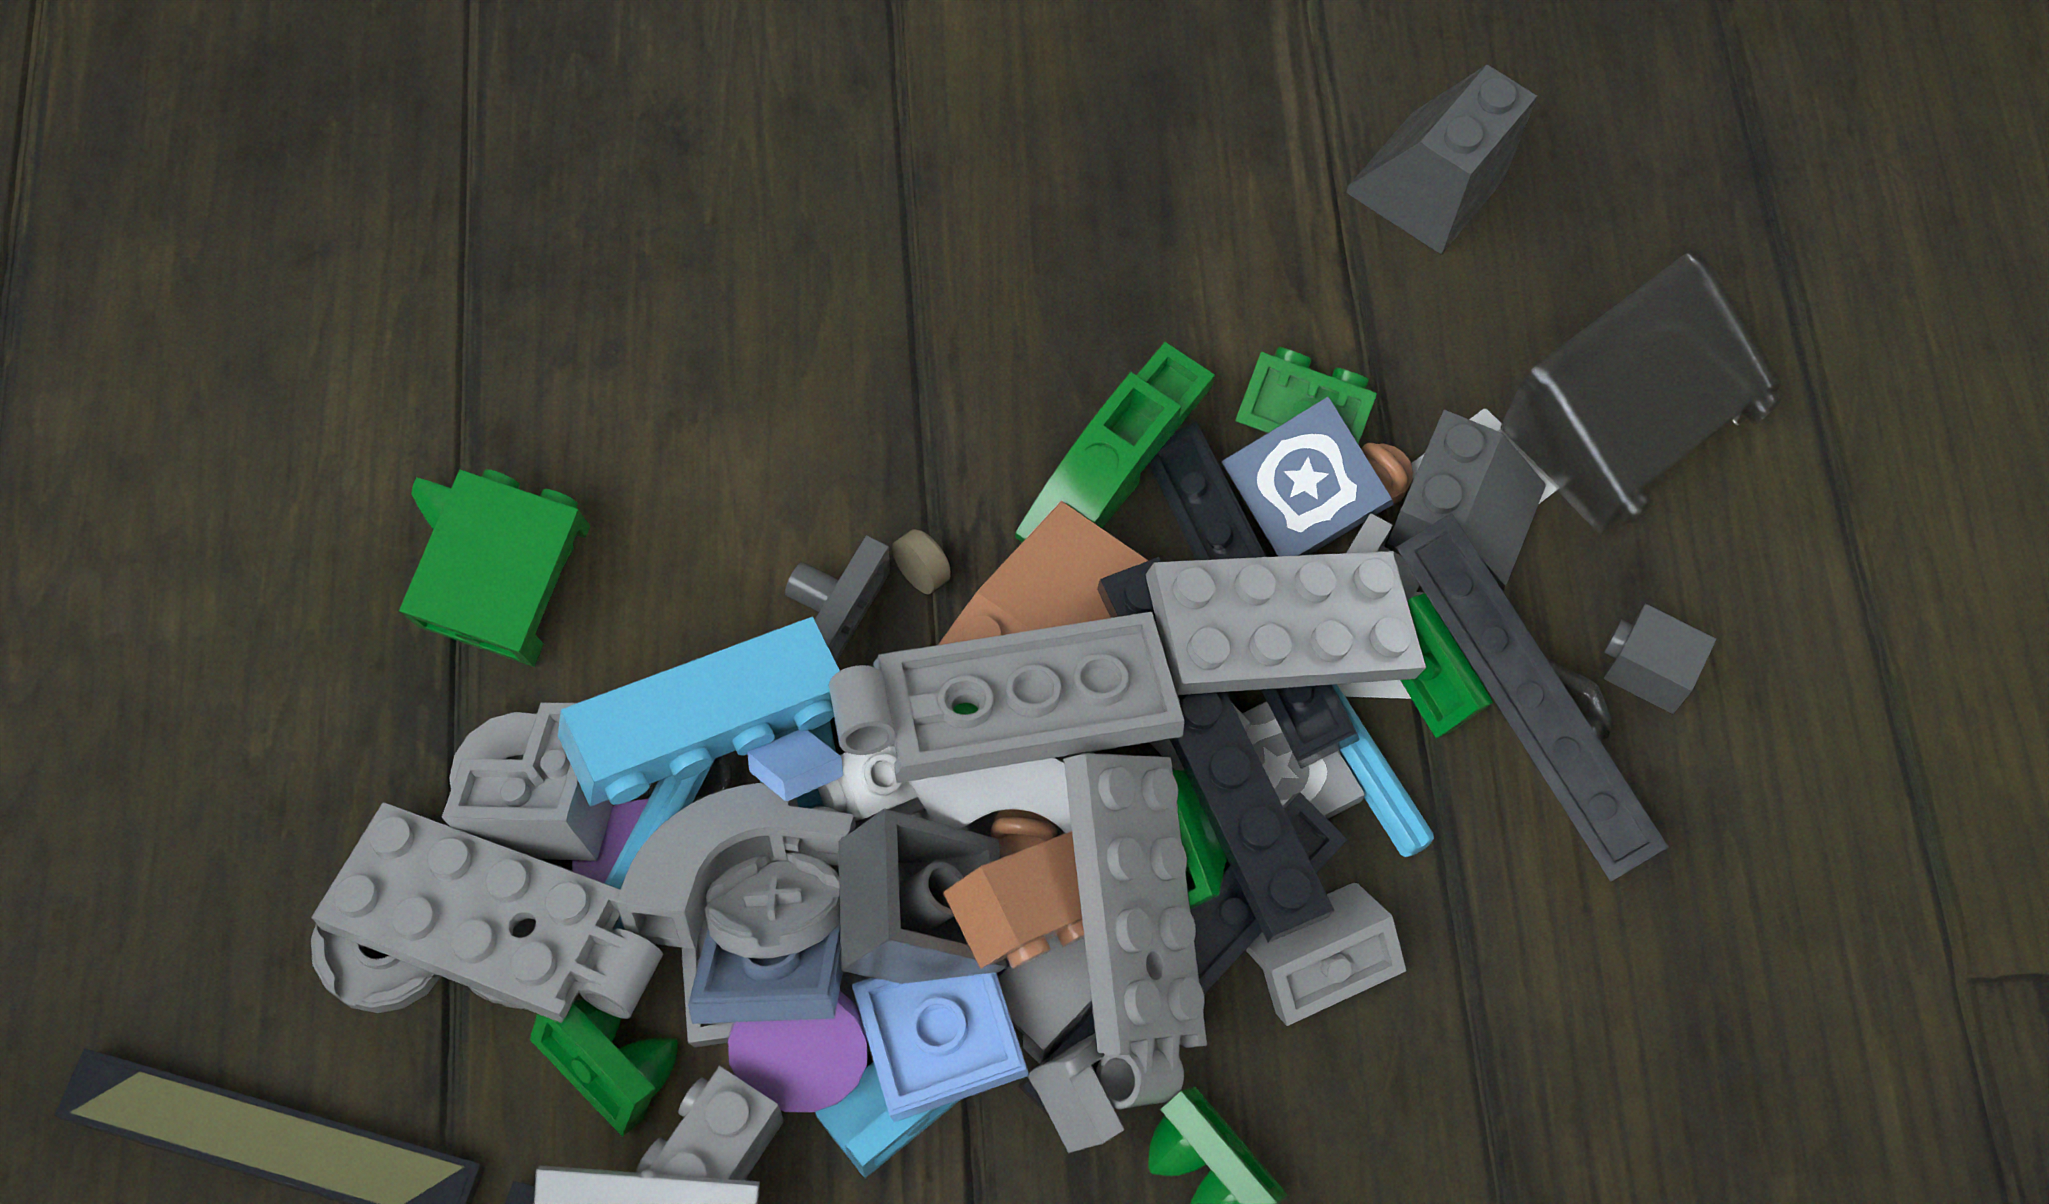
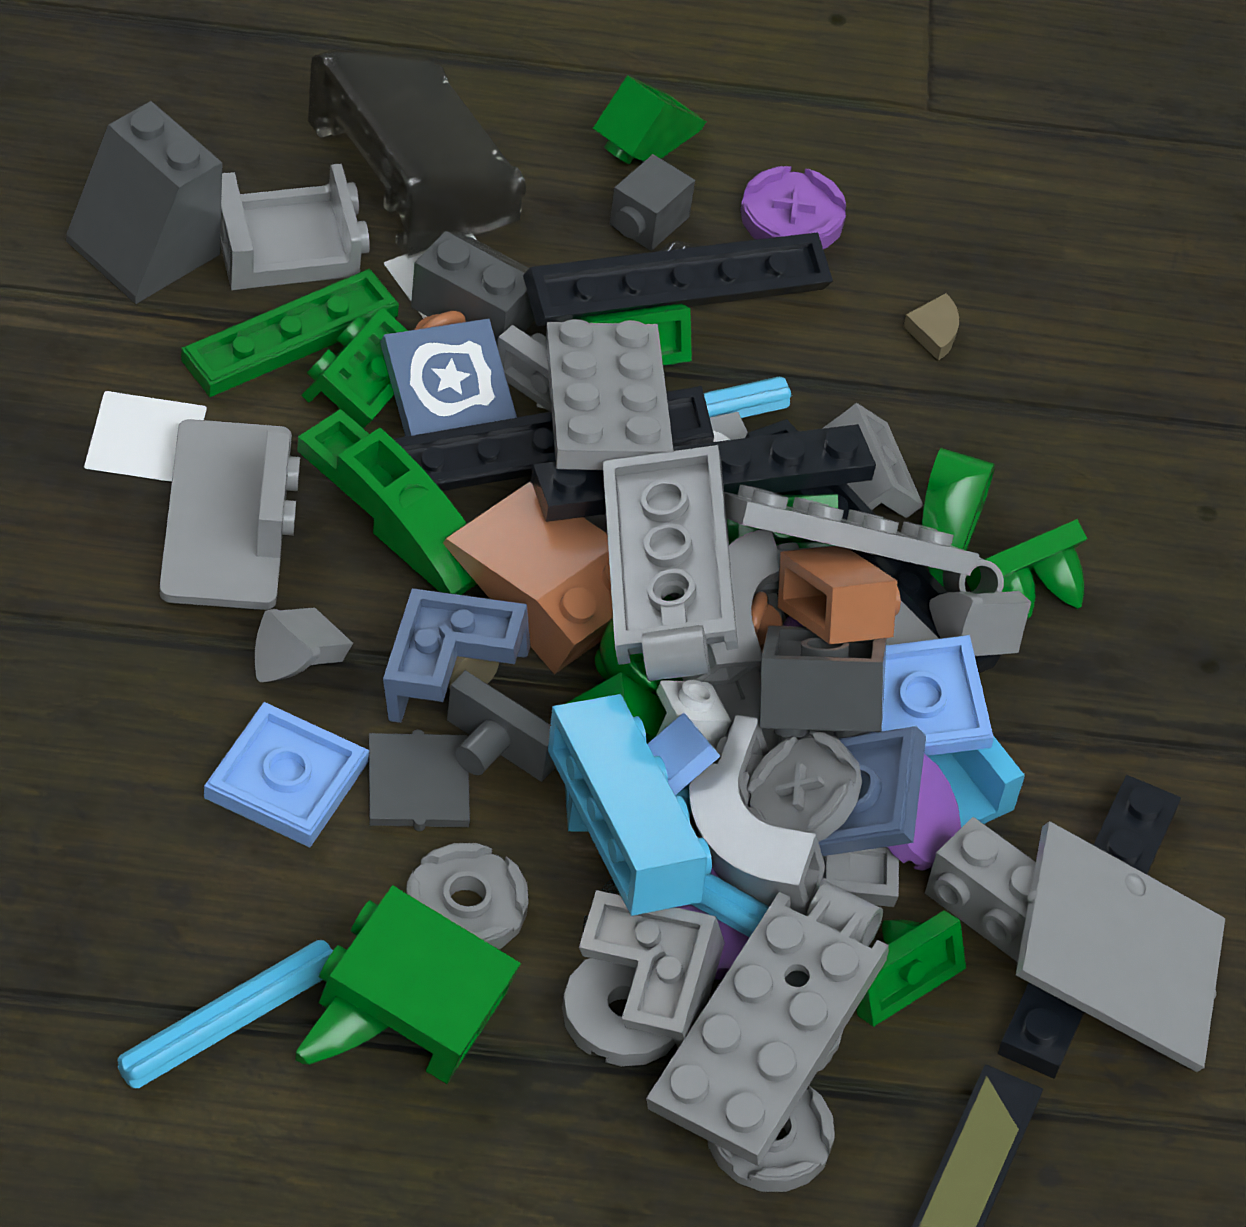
camera: 85 degrees left, 15 degrees down
none -> white sticker [84,391,207,482]
none -> medium azure axle [117,940,333,1088]
none -> light grey bracket [160,419,300,610]
none -> green tile [181,269,399,397]
none -> light blue tile [204,702,369,848]
none -> light grey panel [220,164,370,290]
none -> light grey tile [255,607,353,682]
none -> dark grey piece [368,729,470,831]
none -> sand blue panel [383,589,531,723]
none -> light grey tile [406,843,528,949]
none -> green slope [593,75,707,164]
none -> medium lavender tile [740,166,846,249]
none -> dark tan tile [903,293,959,360]
none -> green piece [922,448,995,591]

